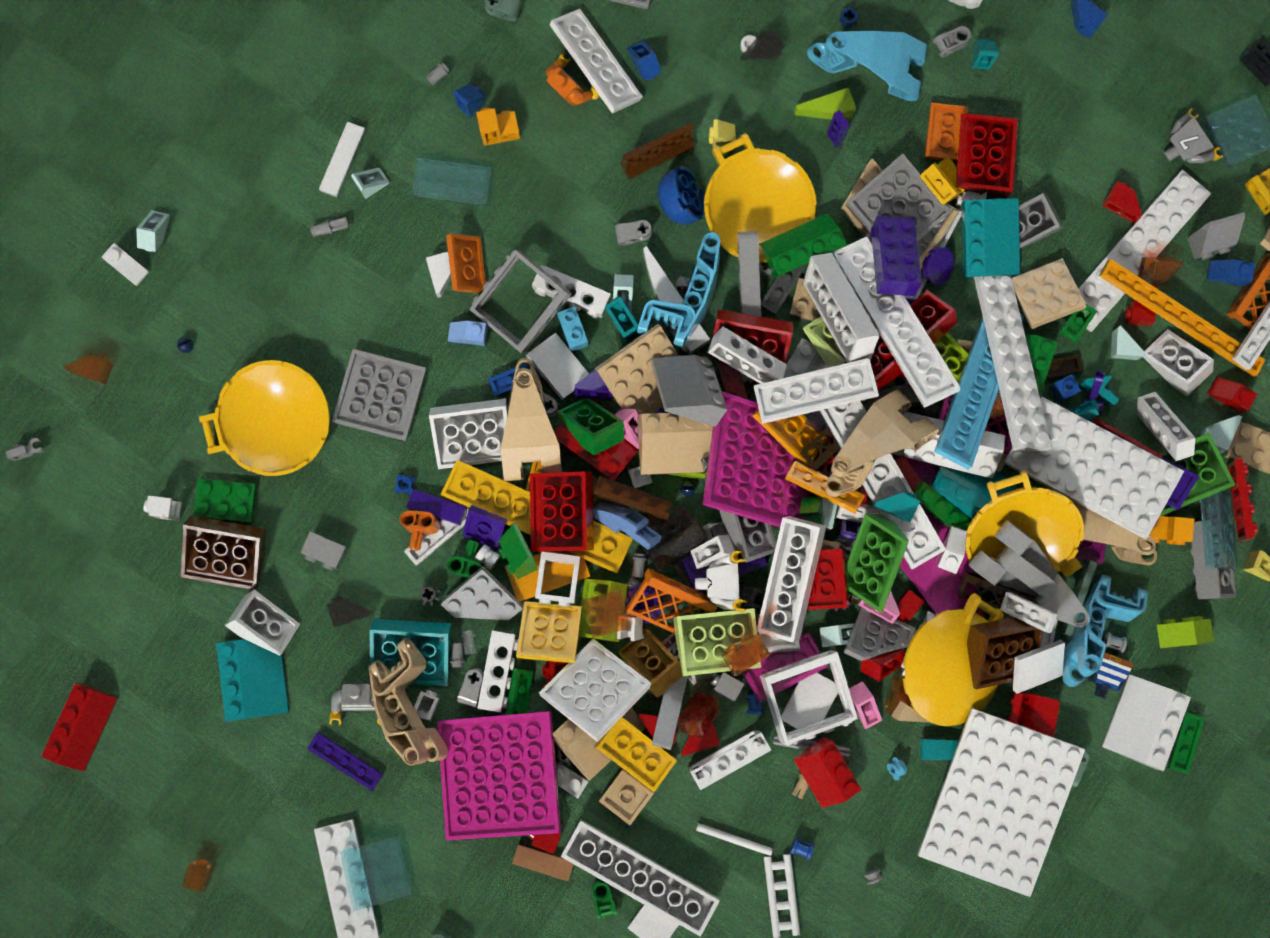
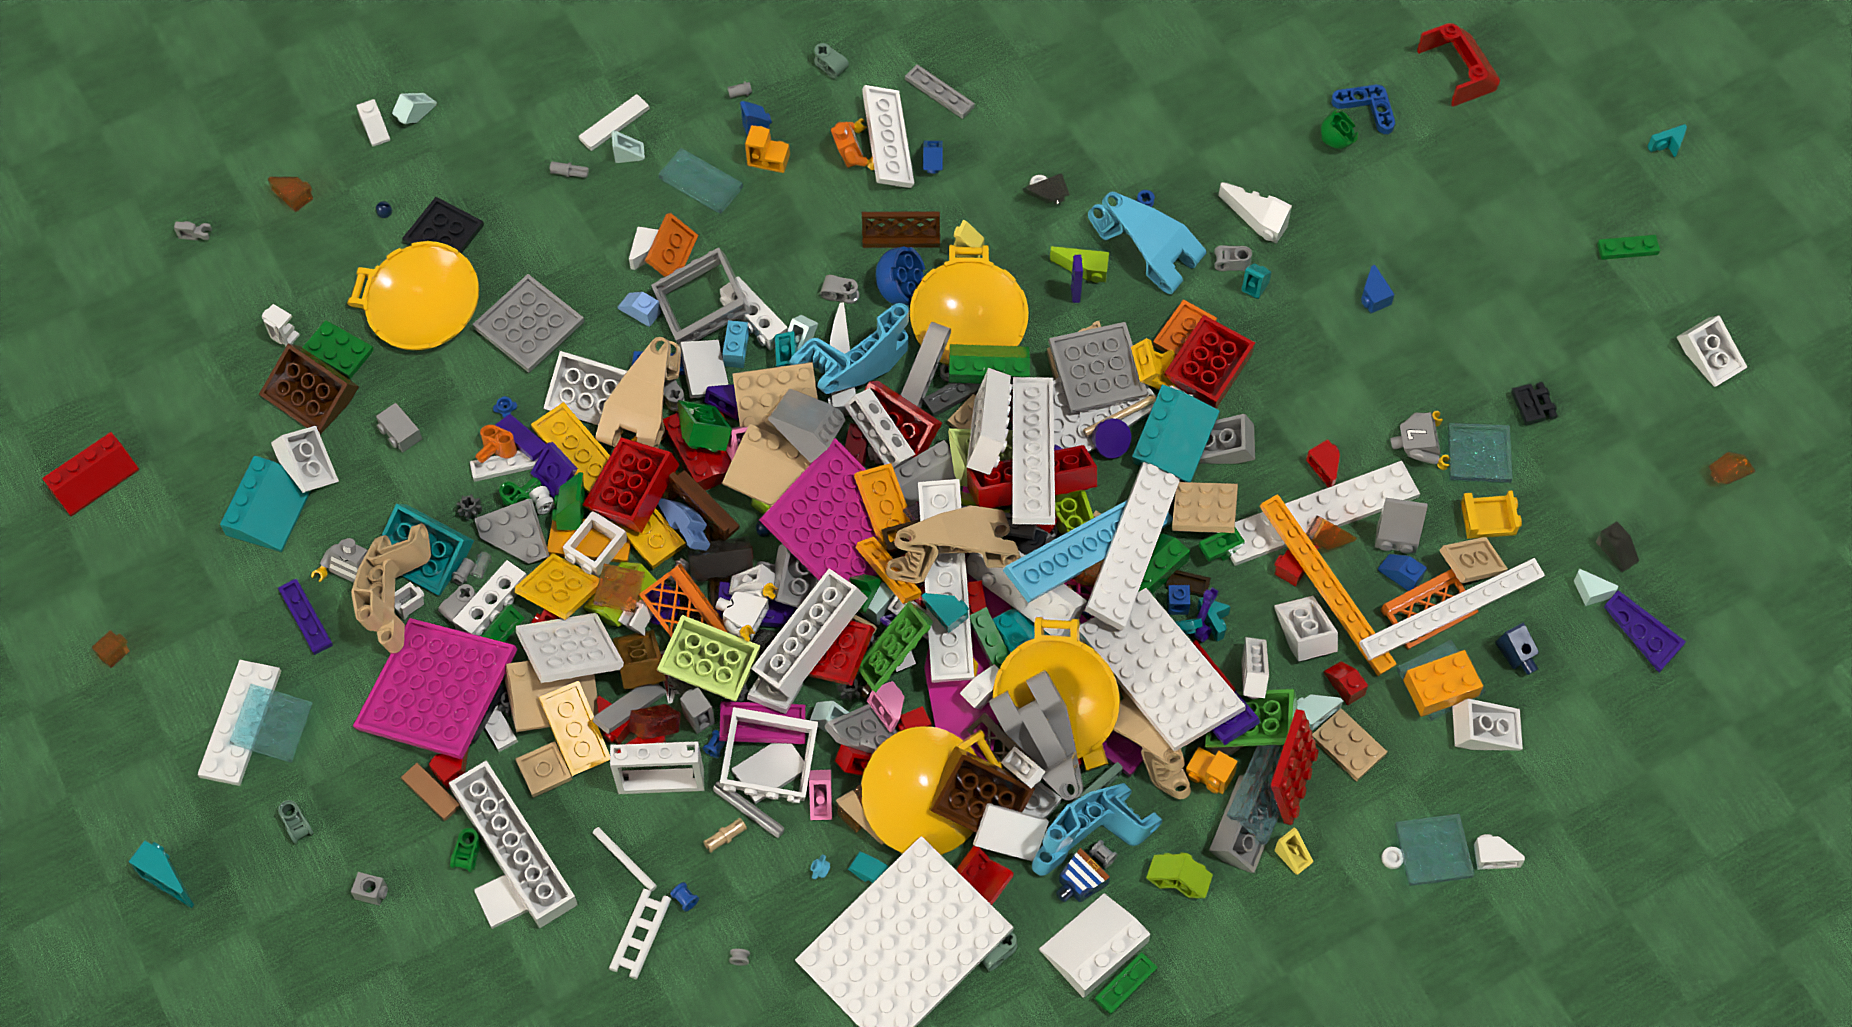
camera: 30 degrees right, 20 degrees down
clear smoke slope [327,596,374,627] -> none
white plate [628,466,653,489] -> none
clear orange brick [721,633,771,676] -> none
white plate [754,358,879,424] -> none
red slope [793,737,862,808] -> none
dark purple brick [871,216,922,296] -> none
light aqua slope [1111,326,1146,360] -> none
none -> black plate [402,197,484,254]

